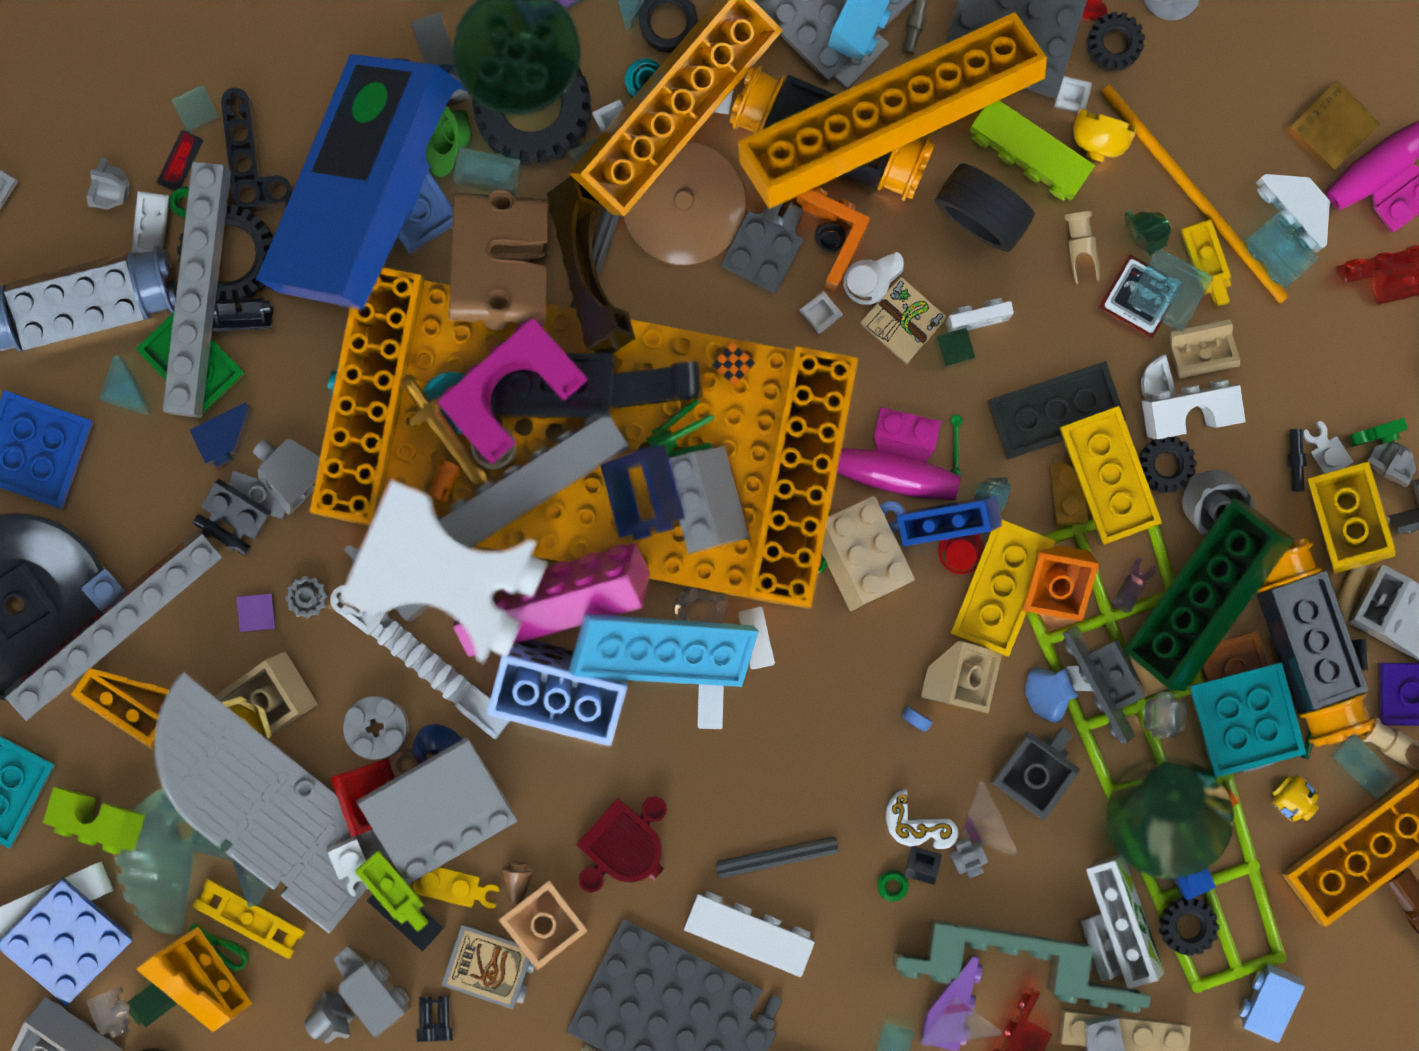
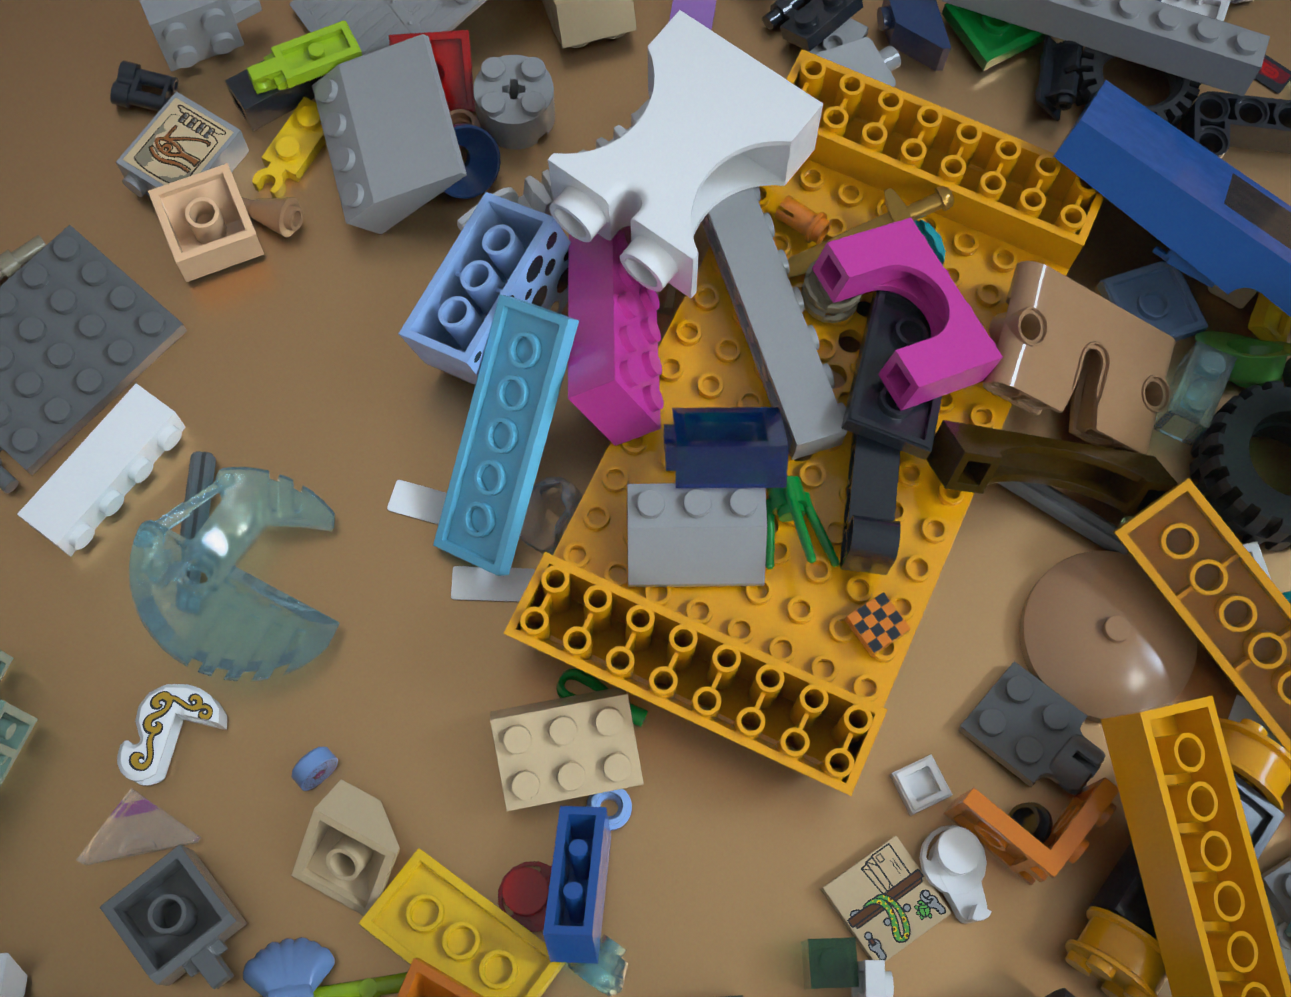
camera: 100 degrees right, 15 degrees down
white plate [326,836,369,897] -> none
dark red piece [576,796,667,893] -> none
dark pink plate [837,407,961,500] -> none
green plate [877,870,909,902] -> none
black plate [904,846,942,885] -> none
green hinge [950,414,963,476] -> none
light grey gear [950,837,988,879] -> none
none -> clear light blue piece [128,467,340,681]

